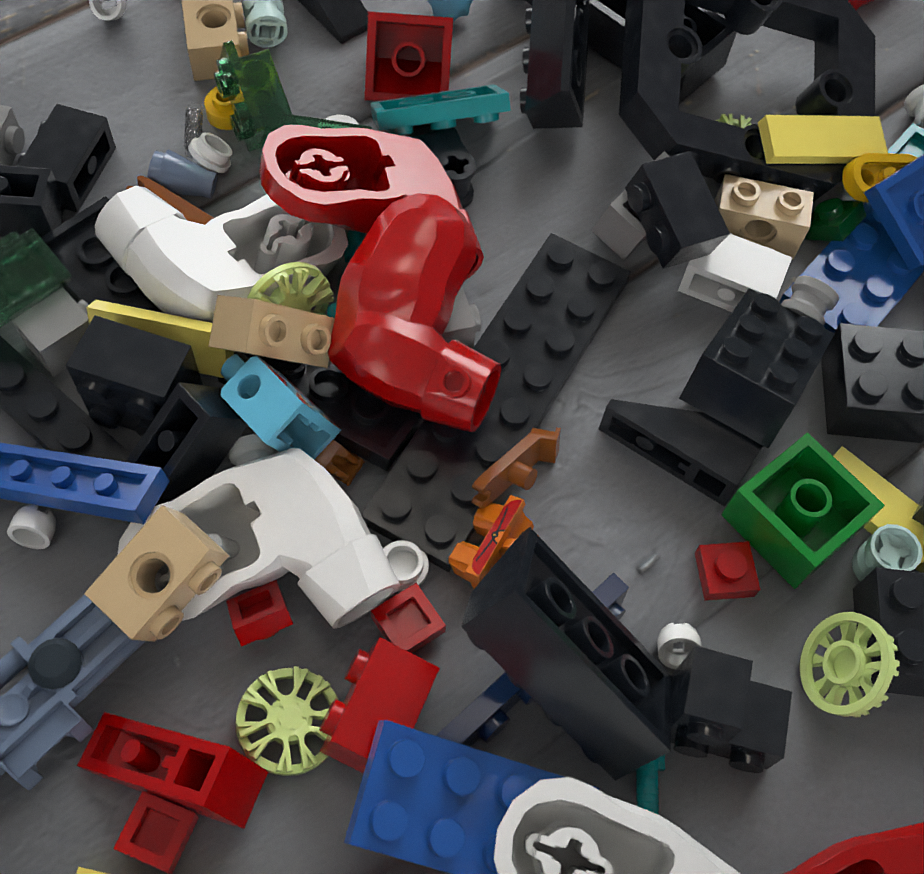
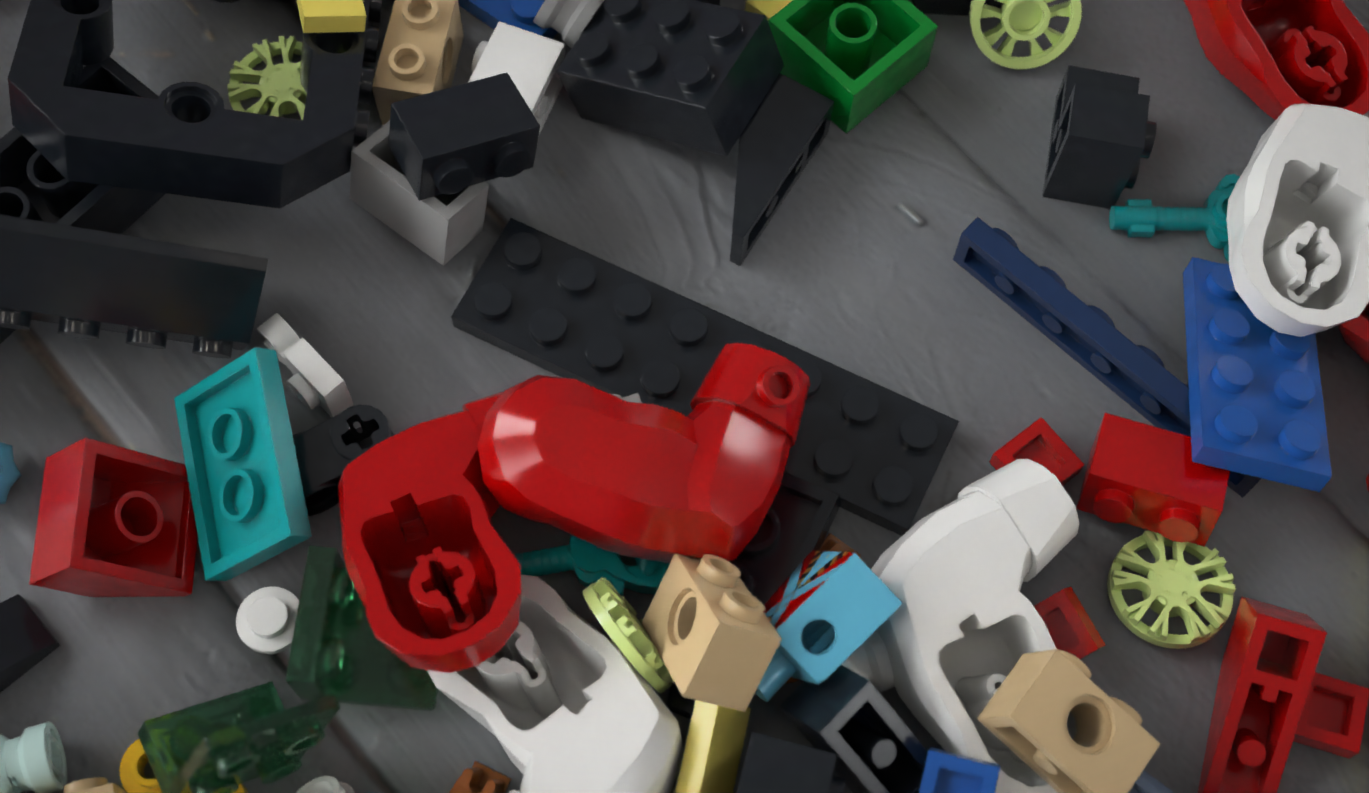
camera: 90 degrees left, 5 degrees up
white plate [383,540,429,593] -> none
orange hips [449,495,539,589] -> none
black slope [461,527,672,781] -> none
dark orange piece [472,427,561,508] -> none
white hinge [657,623,702,669] -> none
red plate [695,541,760,601] -> none
none -> white plate [257,313,354,418]

